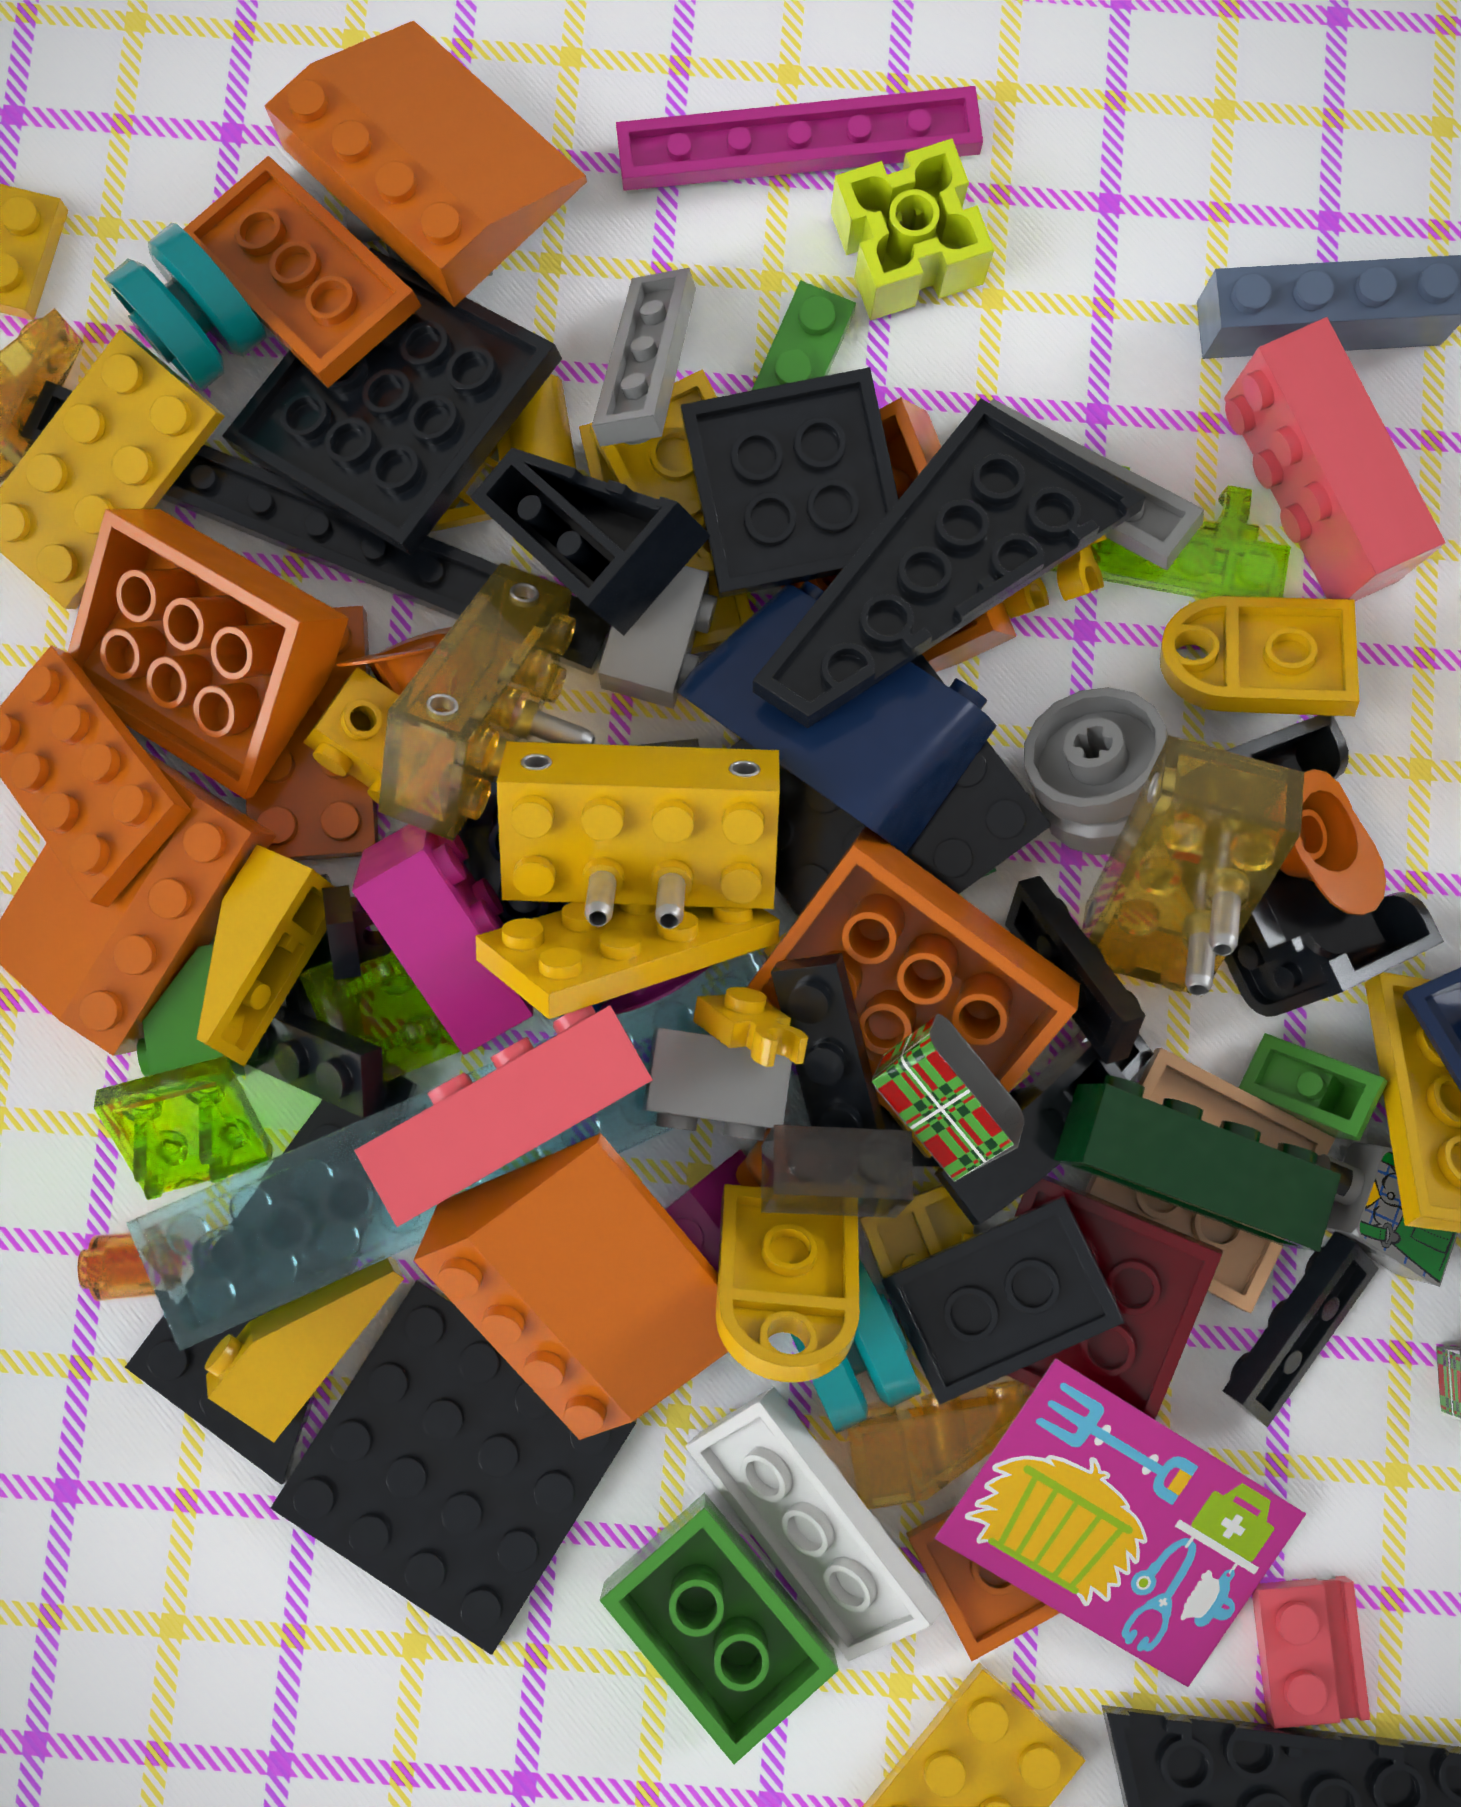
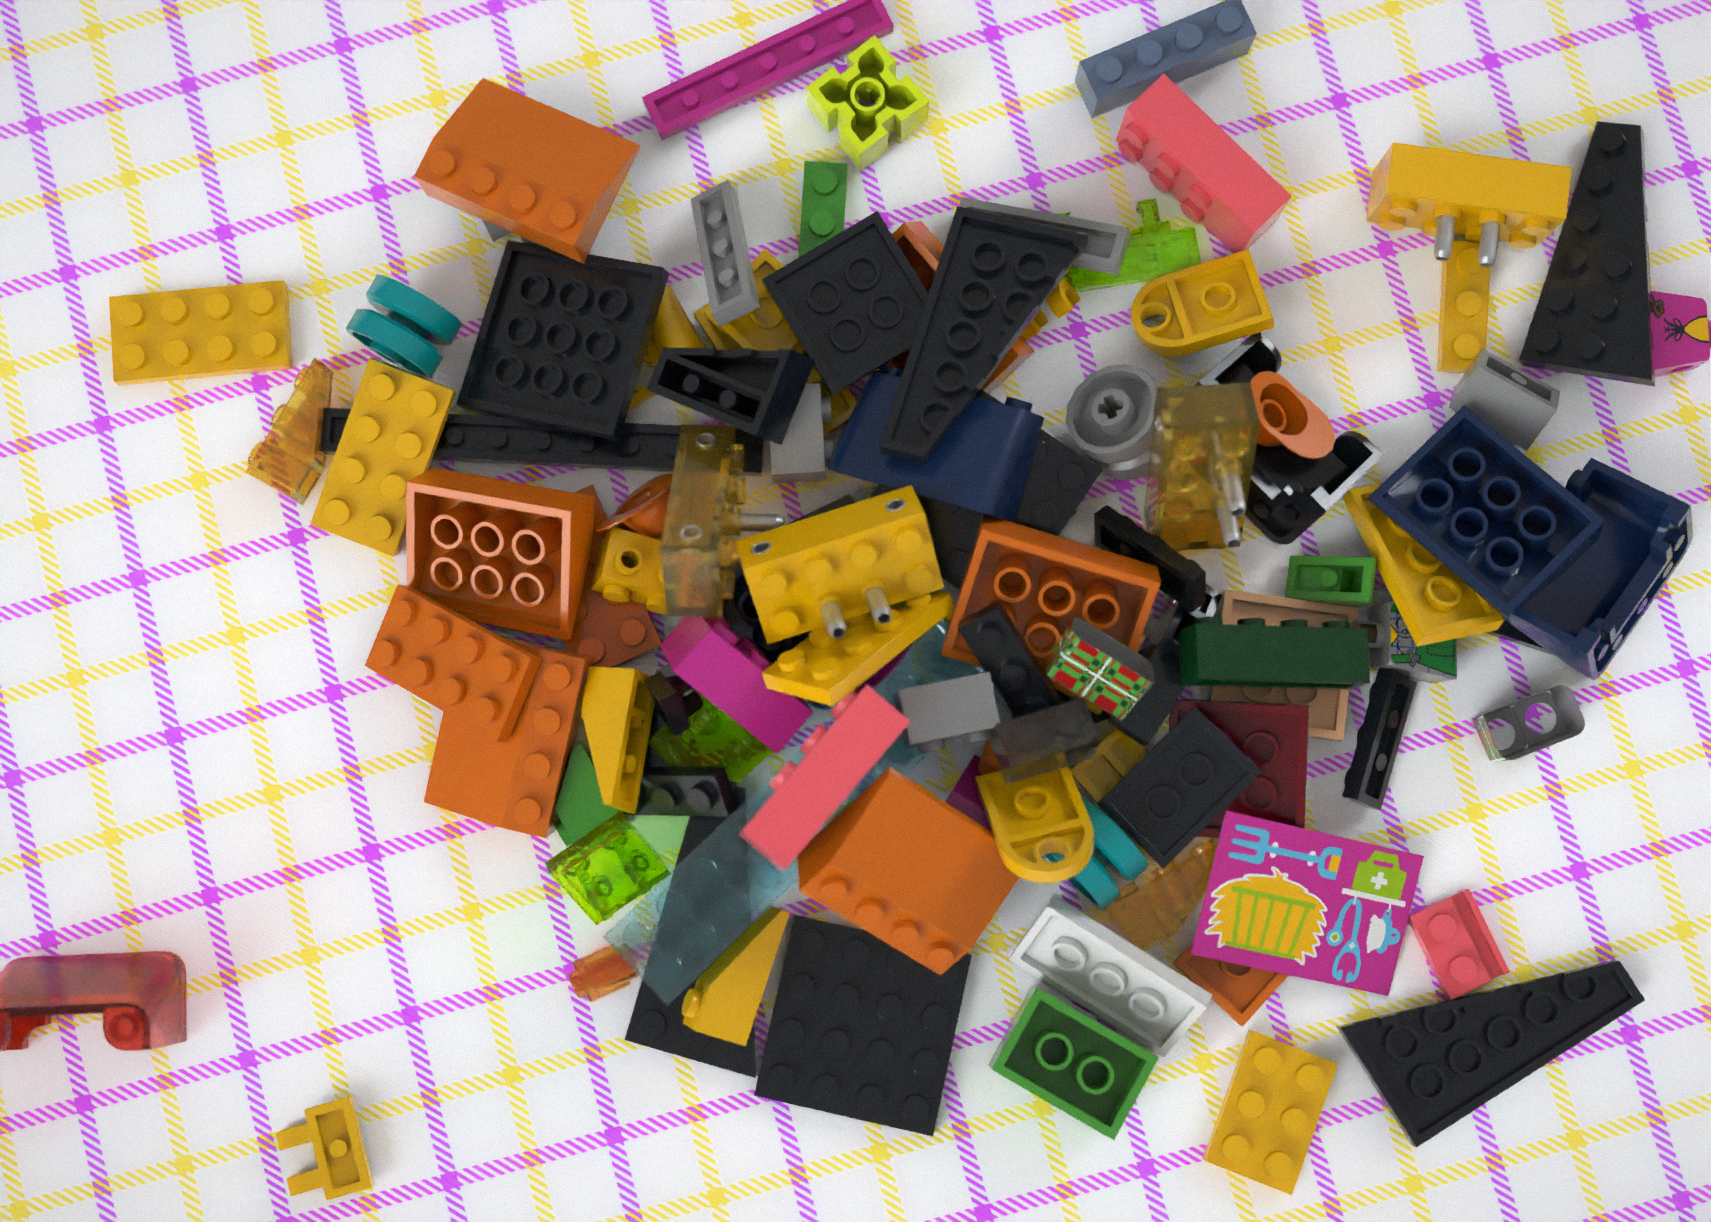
camera: 15 degrees left, 0 degrees up
orange plate [183,155,422,388] -> none
yellow plate [693,987,808,1067] -> none

